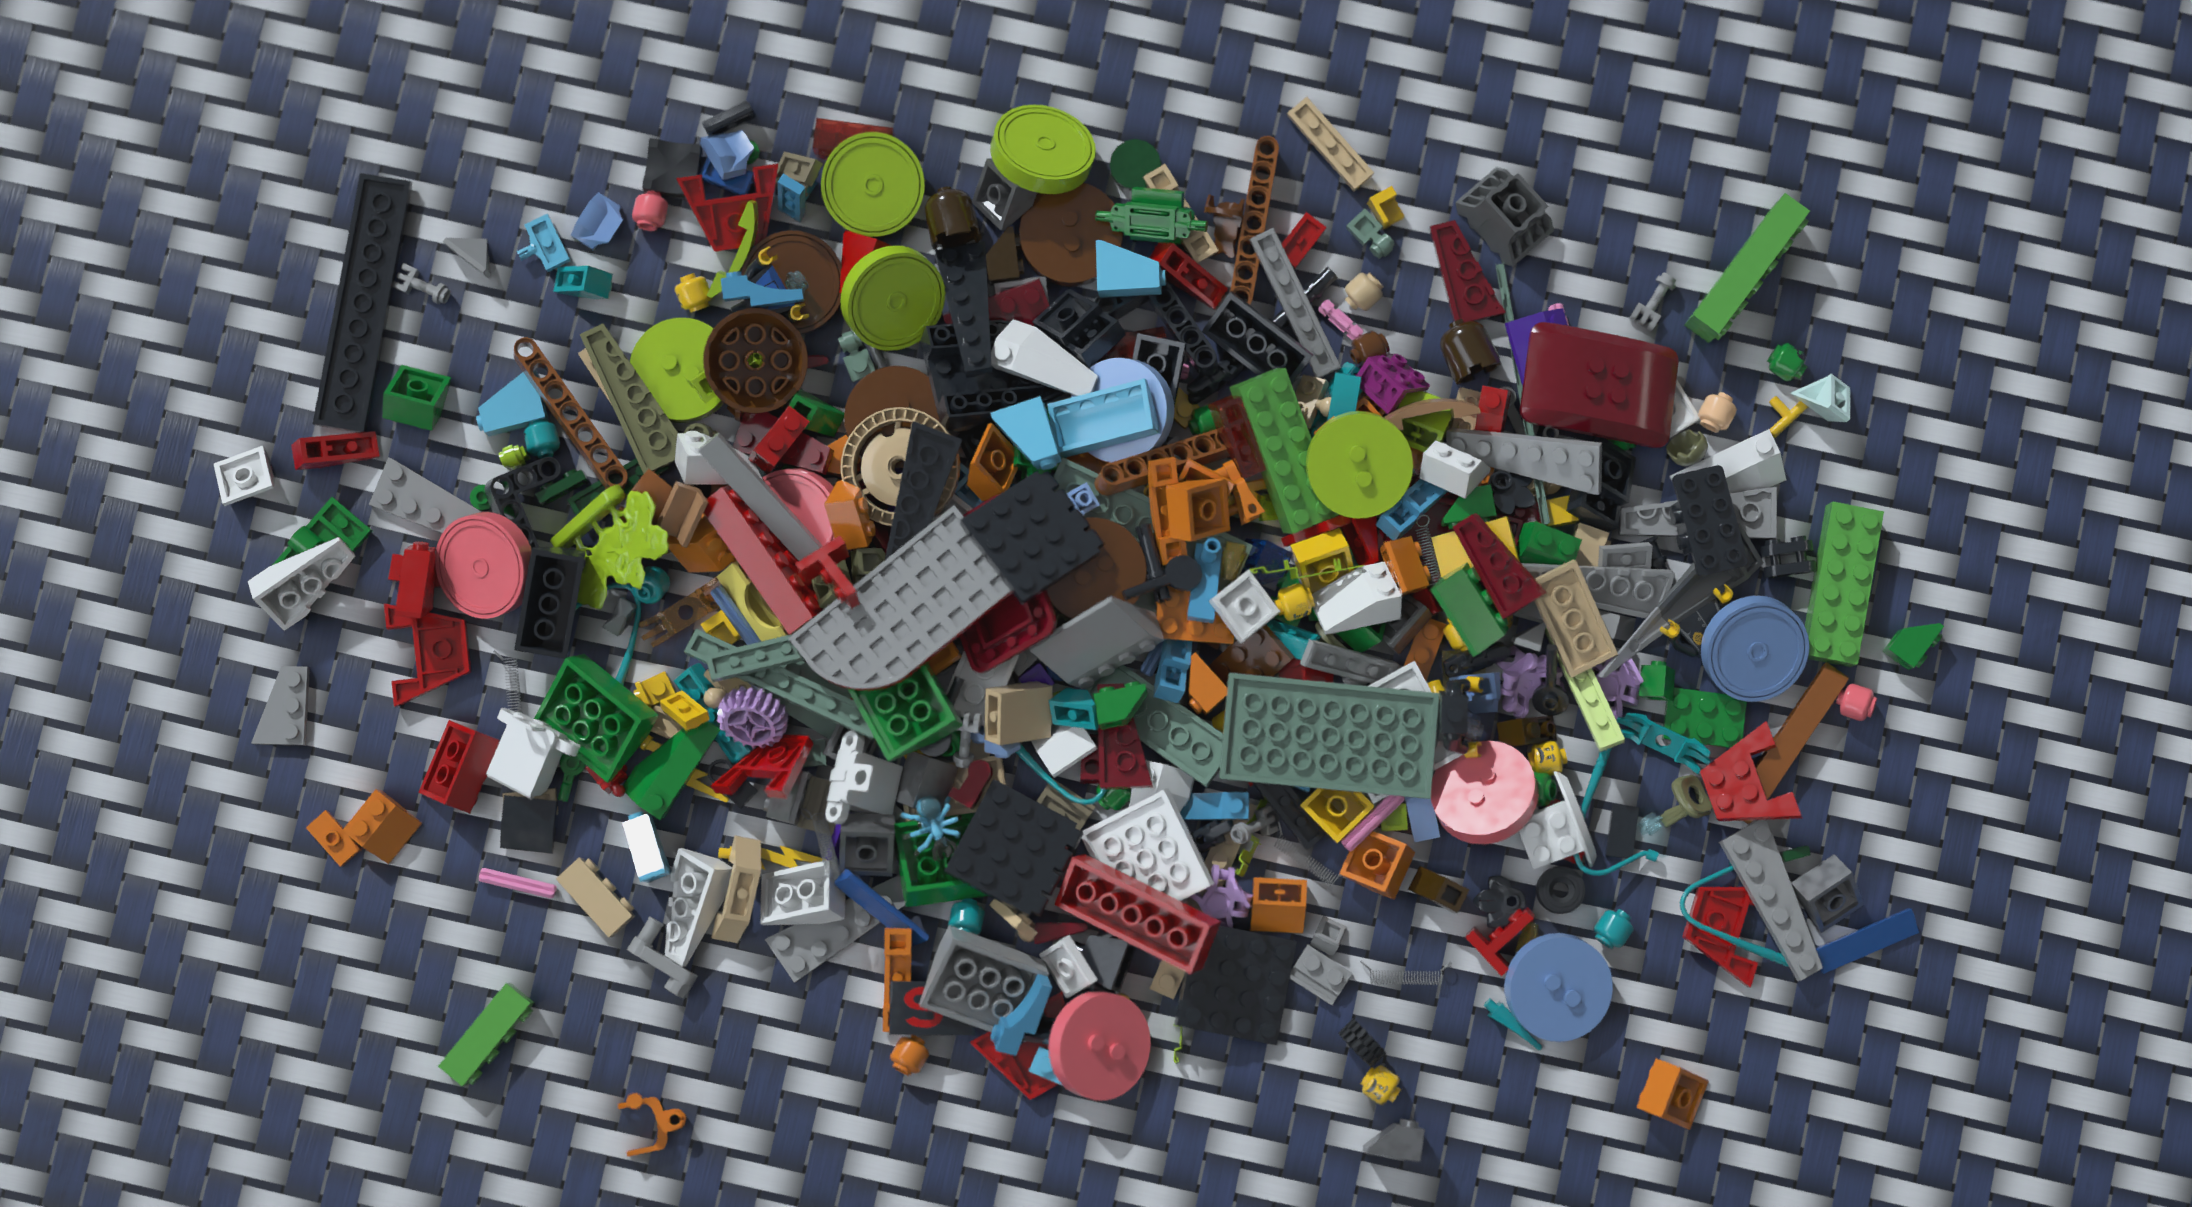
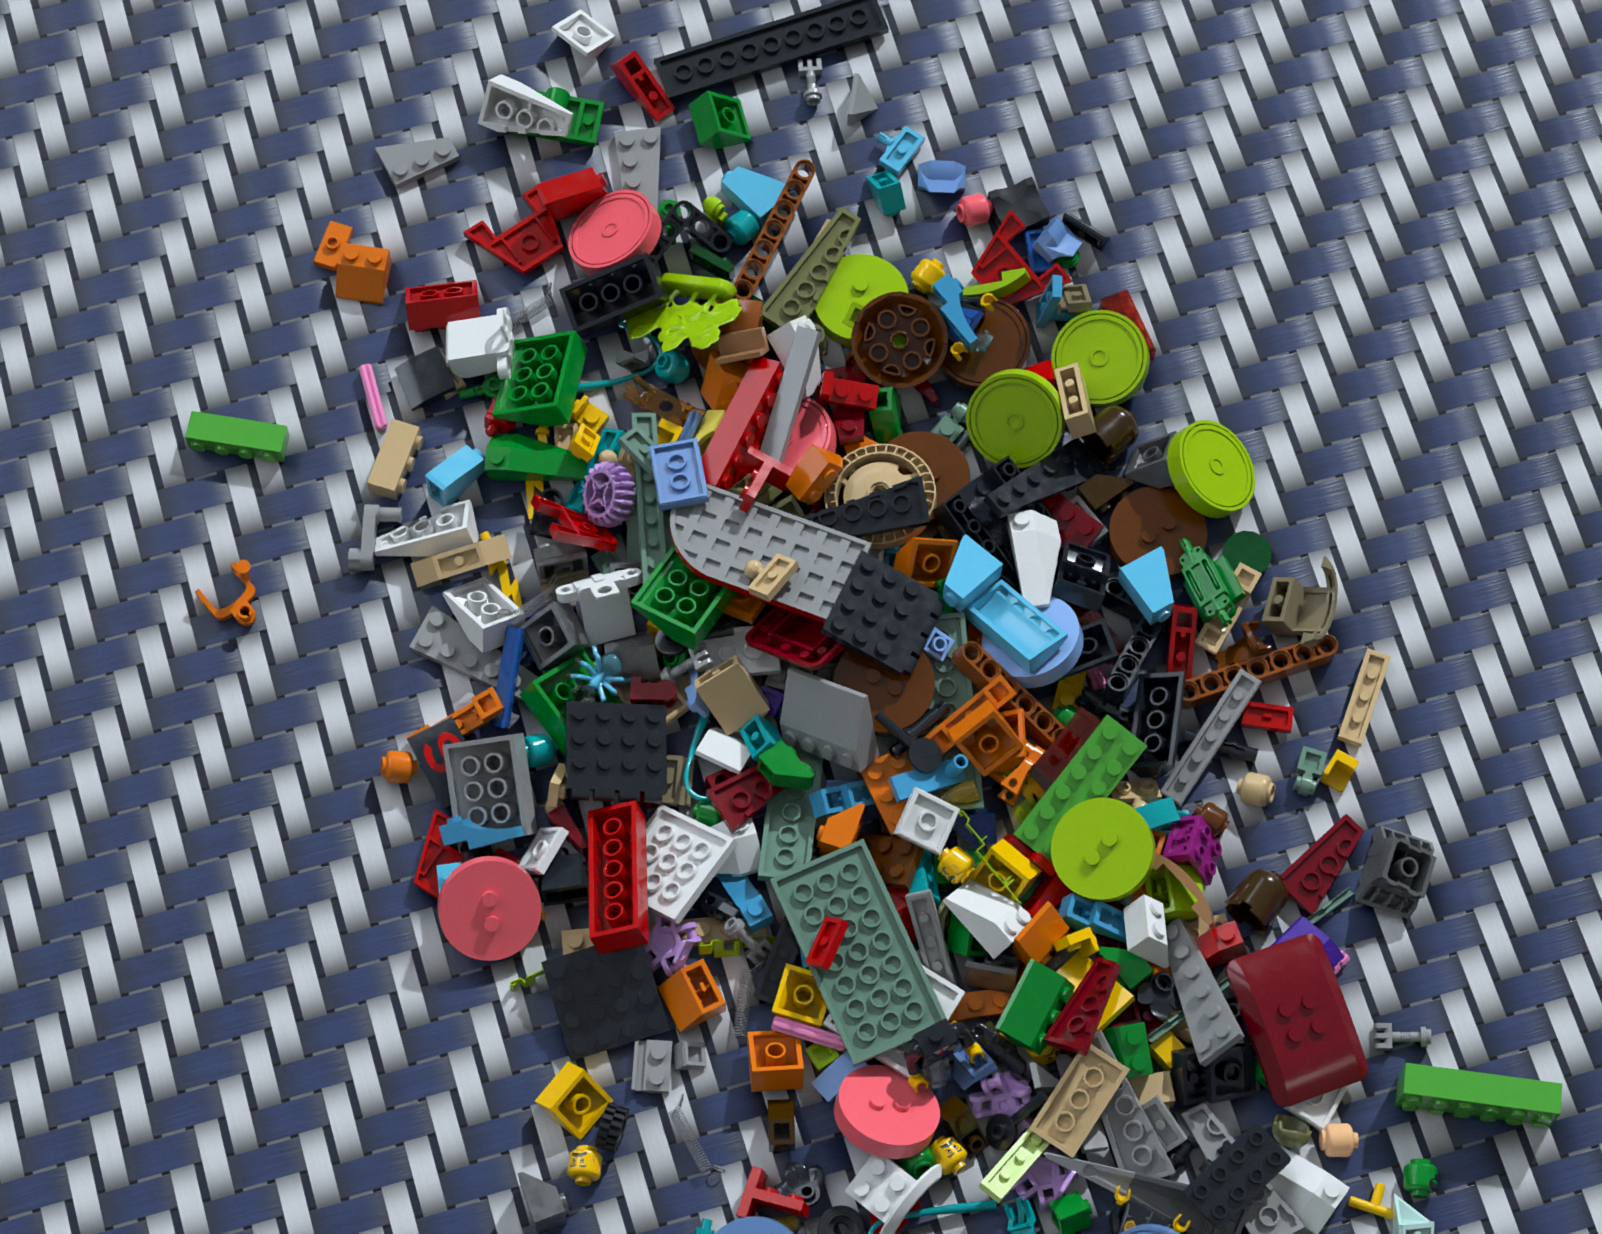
camera: 60 degrees right, 15 degrees down
bright pink axle [1318,299,1364,341] -> none
none -> yellow slope [535,1062,614,1140]
none -> medium blue tile [649,438,709,511]
none -> tan plate [744,553,799,602]
none -> red plate [805,916,849,970]
none -> yellow bracket [1053,927,1099,958]
none -> tan brick [1054,362,1096,439]
none -> dark tan piece [1261,556,1338,647]

